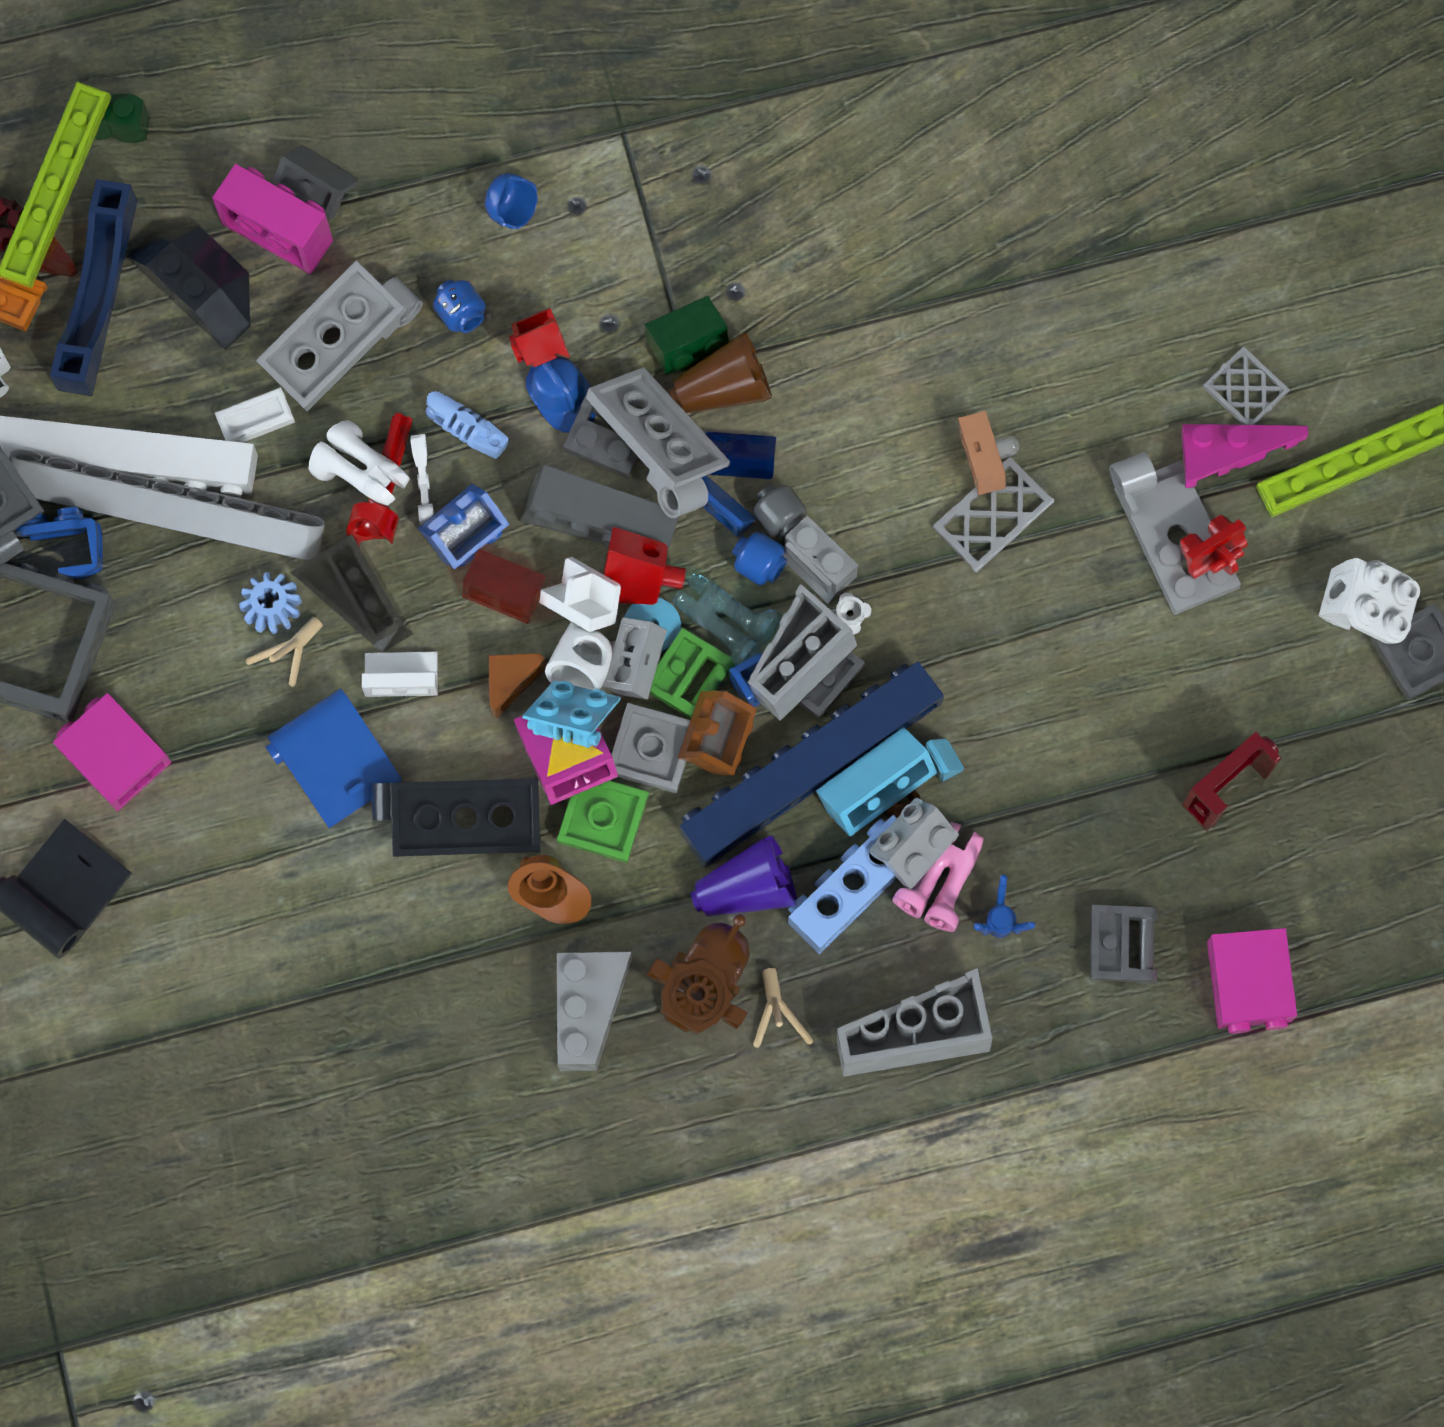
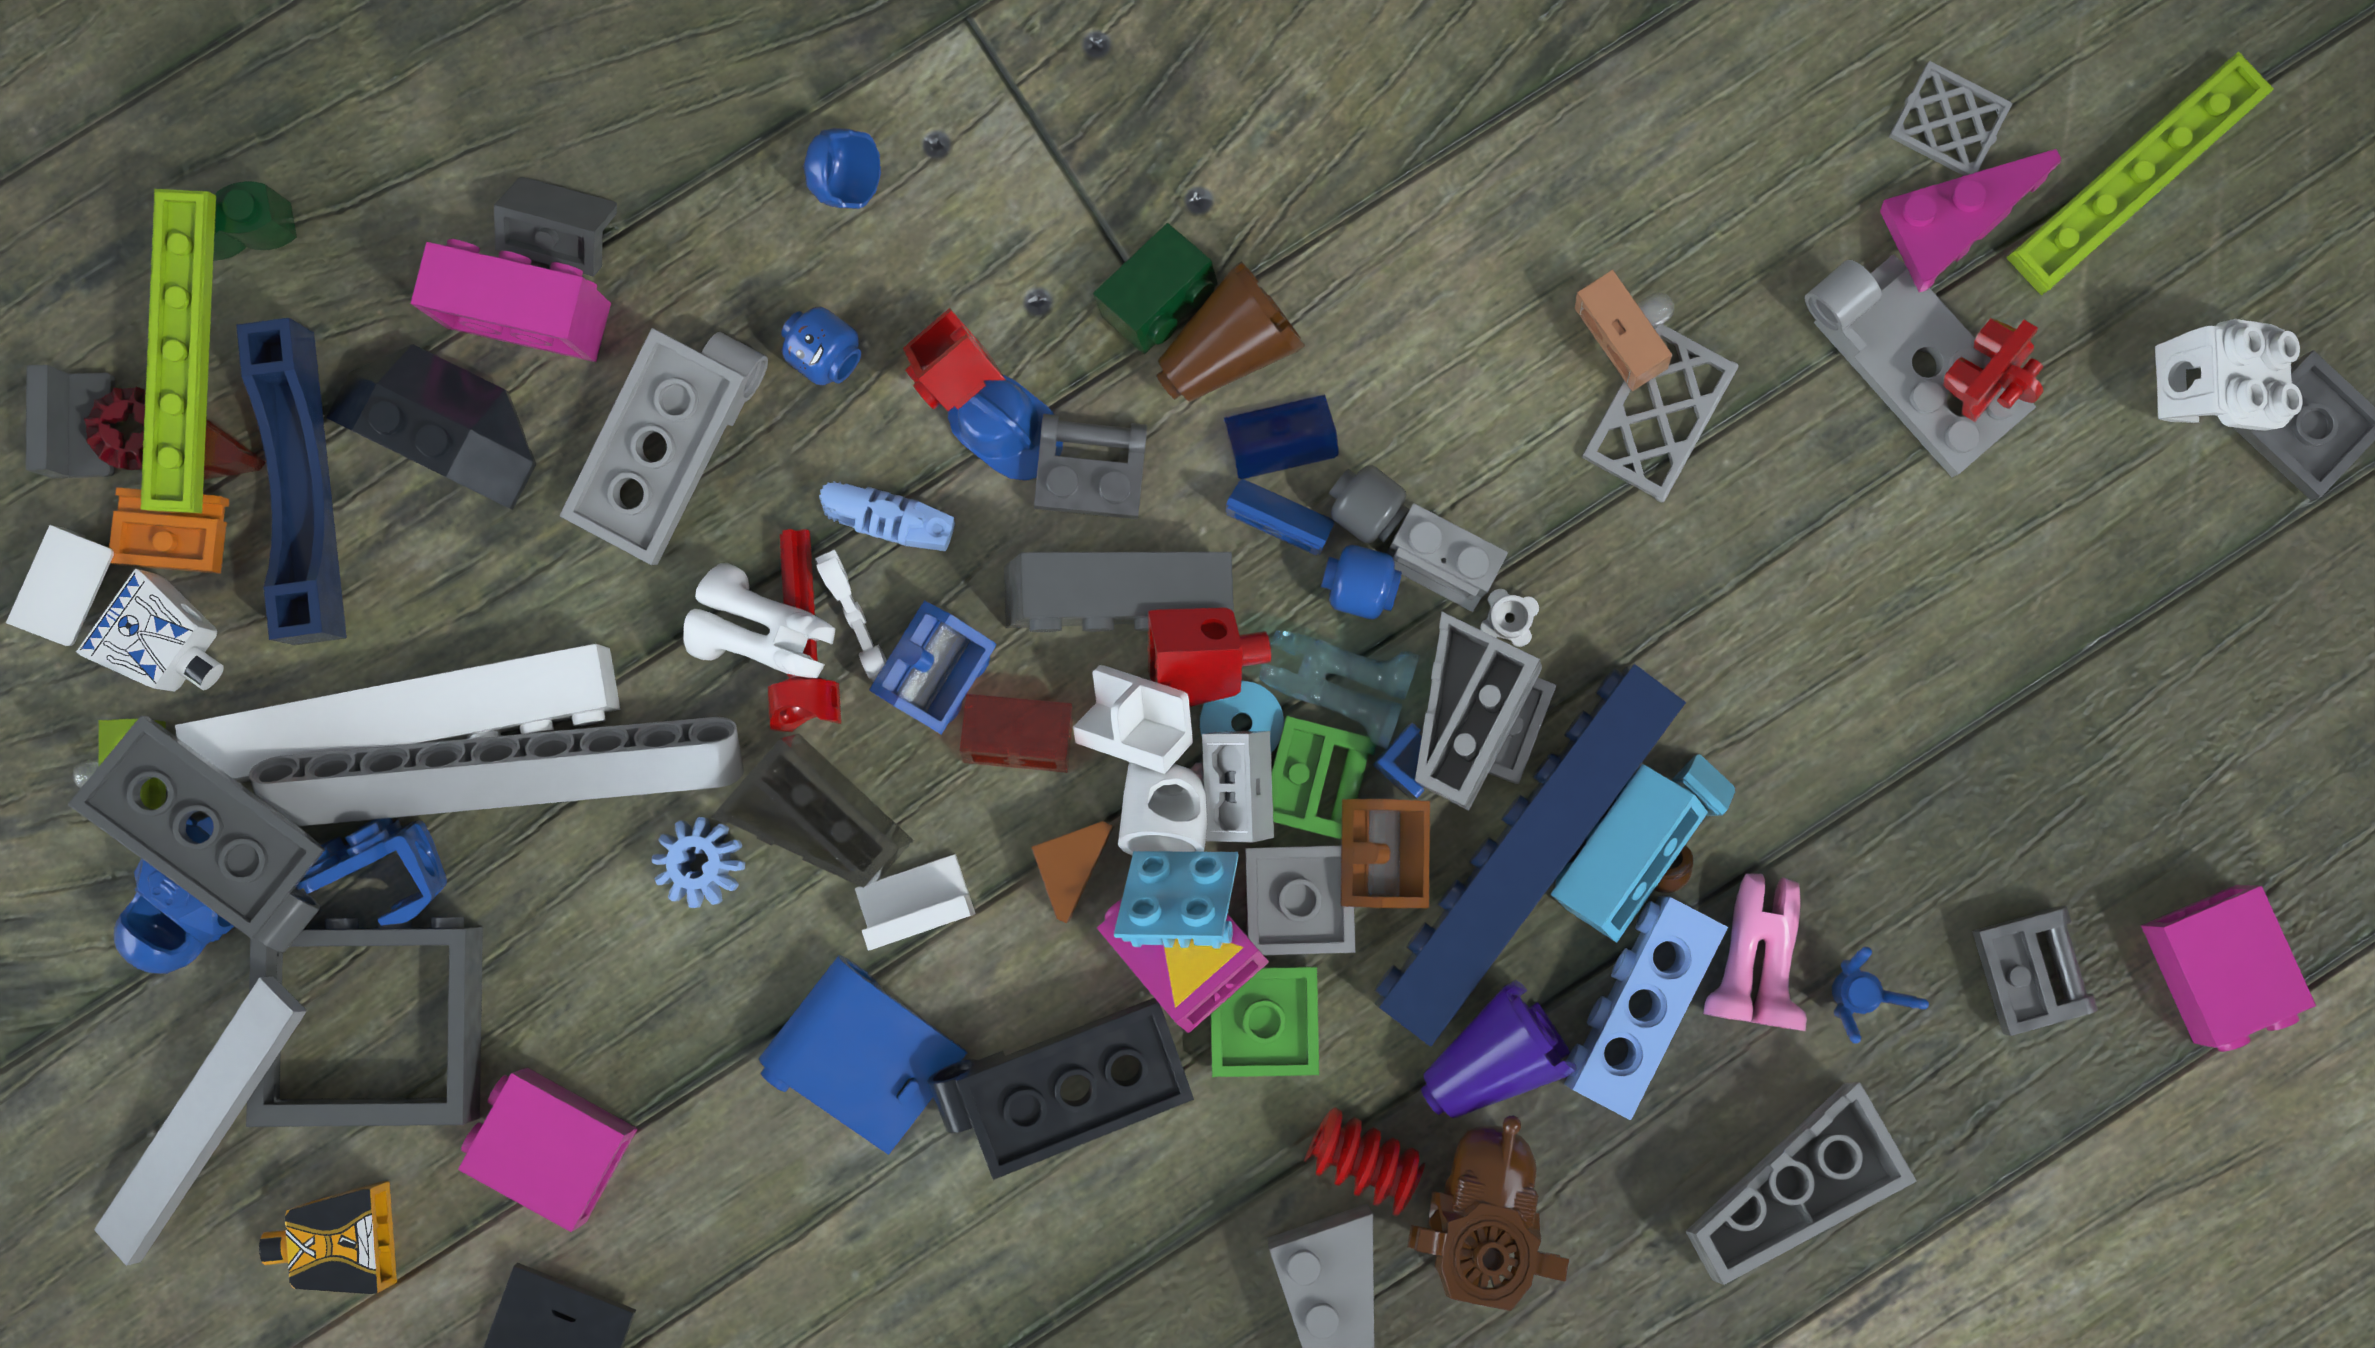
camera: 15 degrees left, 10 degrees up
white tile [215,387,295,443] -> none
tan plant [245,616,323,687] -> none
dark orange piece [508,855,591,924] -> none
light grey hinge [586,367,730,518] -> none
tan plant [753,968,813,1048] -> none
light grey bracket [869,798,959,889] -> none
dark red panel [1182,732,1281,831] -> none
none -> red piece [1304,1107,1425,1217]

